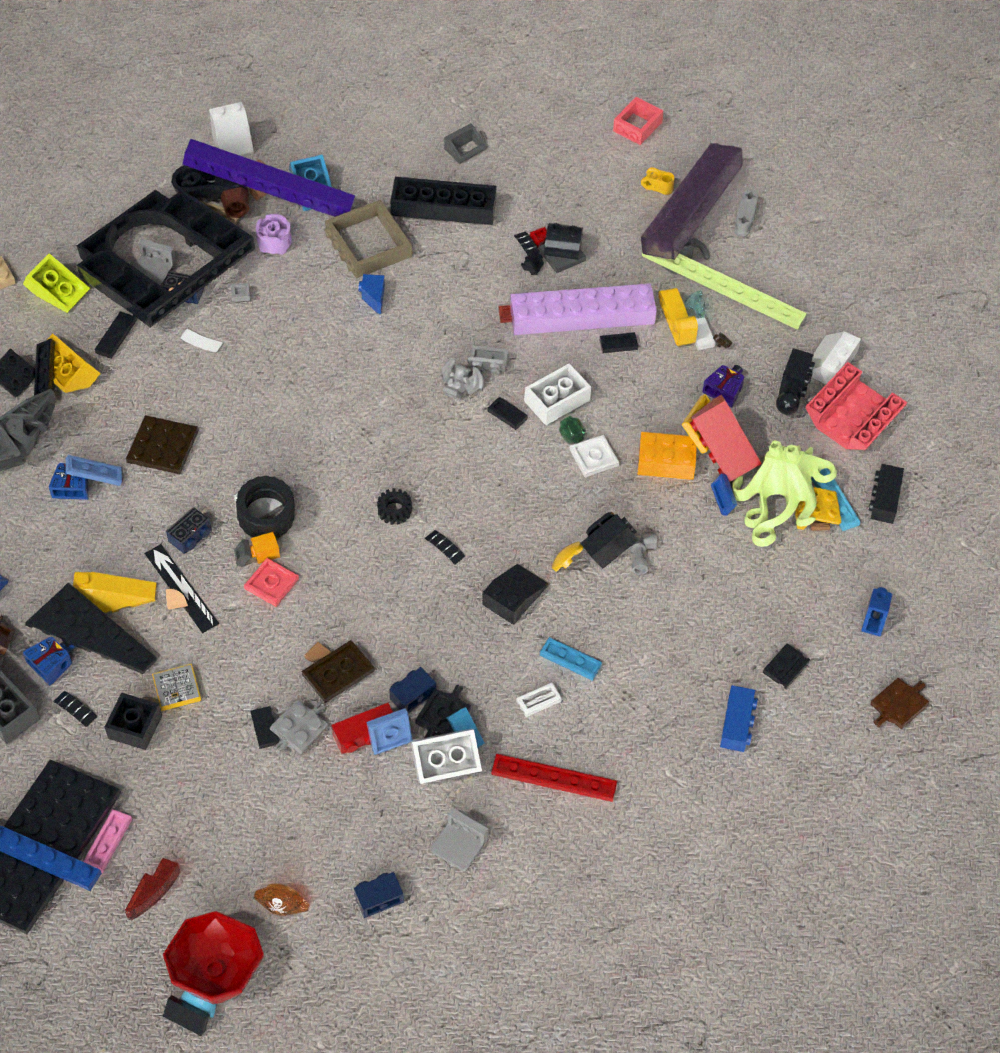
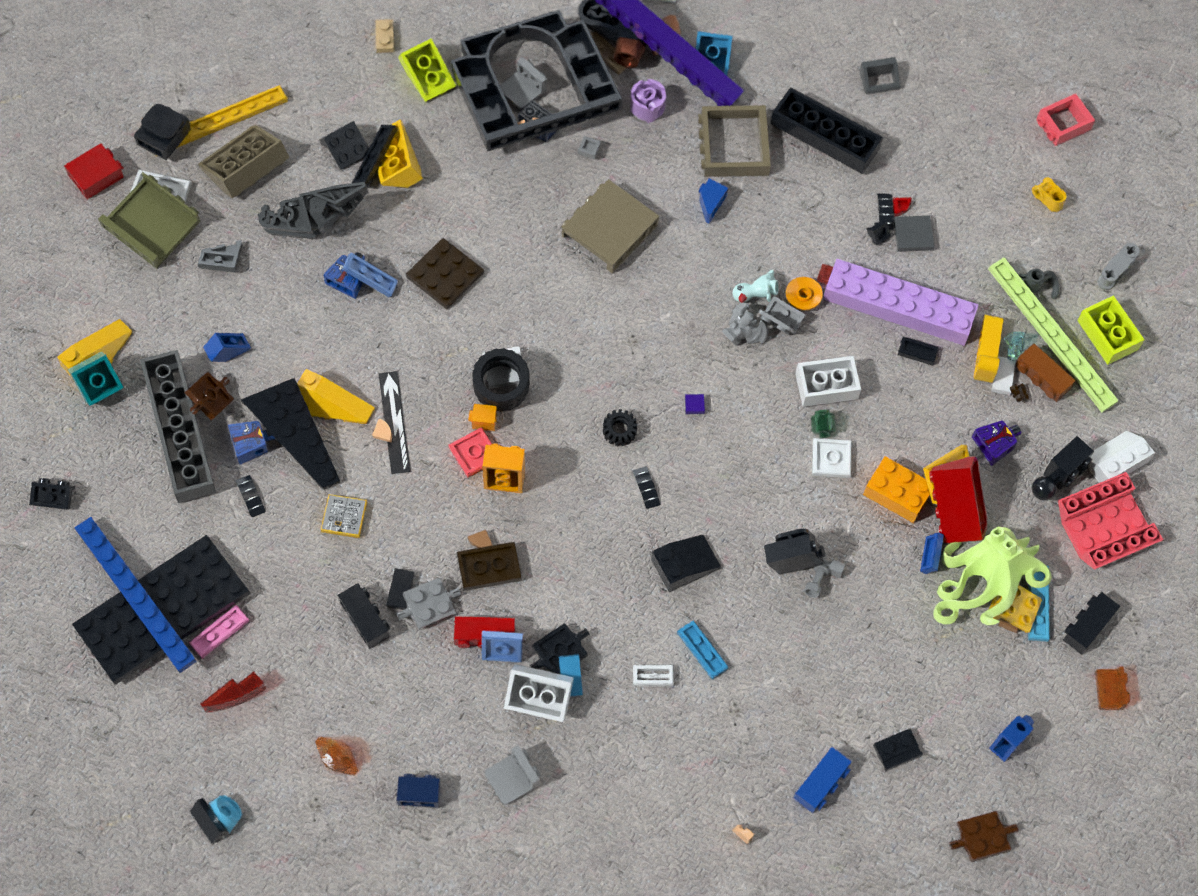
camera: 25 degrees right, 10 degrees up
black tile [94,311,137,359] -> none
black brick [104,692,162,750] -> none
red rock [163,911,264,1004] -> none
brick [166,507,212,554] -> none
white sticker [180,329,223,352] -> none
dark grey tile [234,539,252,567] -> none
dark blue brick [389,667,436,713] -> none
black tile [487,397,528,430] -> none
red tile [491,754,617,802] -> none
black brick [544,223,584,260] -> none
yellow dish [551,541,584,572] -> none
clear purple brick [641,143,743,260] -> none
none -> black brick [338,583,390,649]
none -> light orange brick [482,444,525,493]
none -> dark tan panel [561,179,659,274]
none -> dark purple tile [685,394,705,414]
none -> light aqua animal [732,270,779,303]
none -> light nougat tile [732,825,754,845]
none -> light orange dish [785,277,823,310]
none -> dark orange brick [1015,344,1076,402]
none -> neon yellow brick [1077,295,1144,365]
none -> clear orange bracket [1095,666,1130,710]

